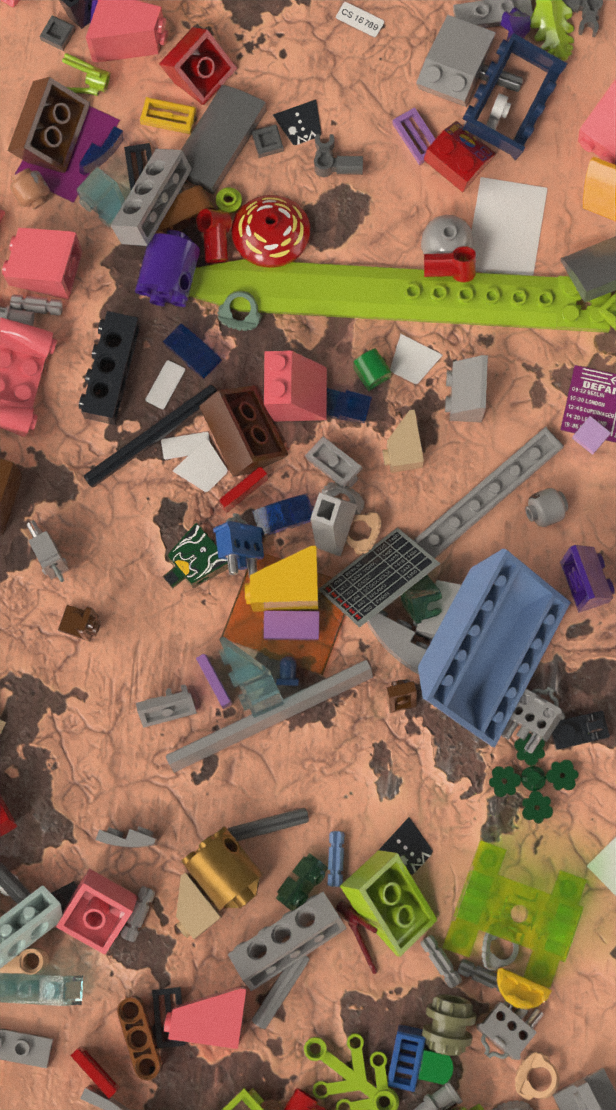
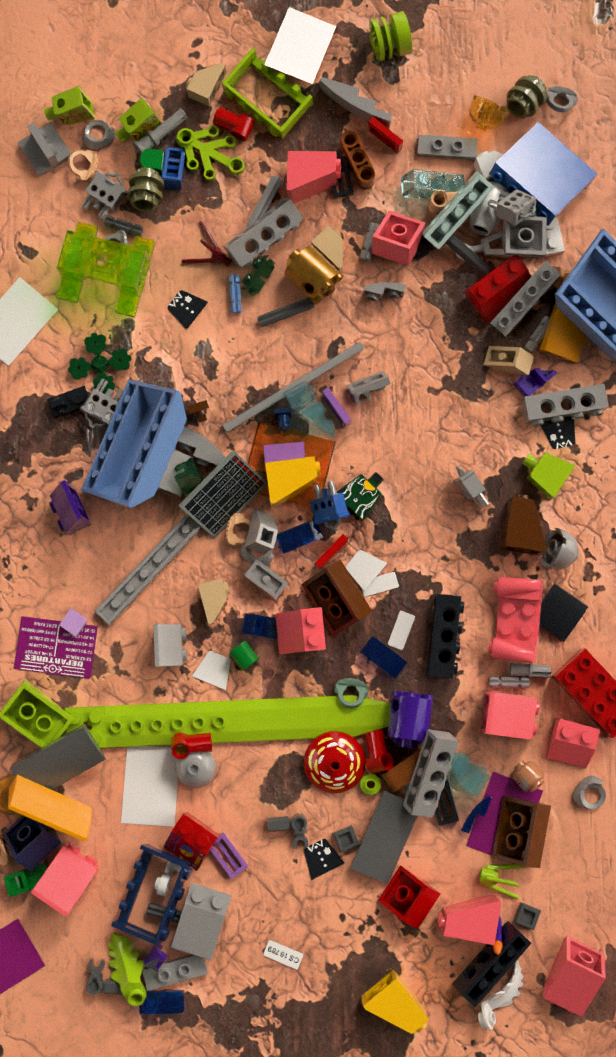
camera: 170 degrees right, 5 degrees up
reddish brown bracket [58,605,101,642] -> none
black axle [84,385,217,488] -> none
yellow tile [140,97,197,135] -> none
lime slope [340,850,437,957] -> none
light grey axle [420,935,462,988] -> none
yellow tile [497,967,552,1010] -> none
light grey head [525,488,568,527] -> none

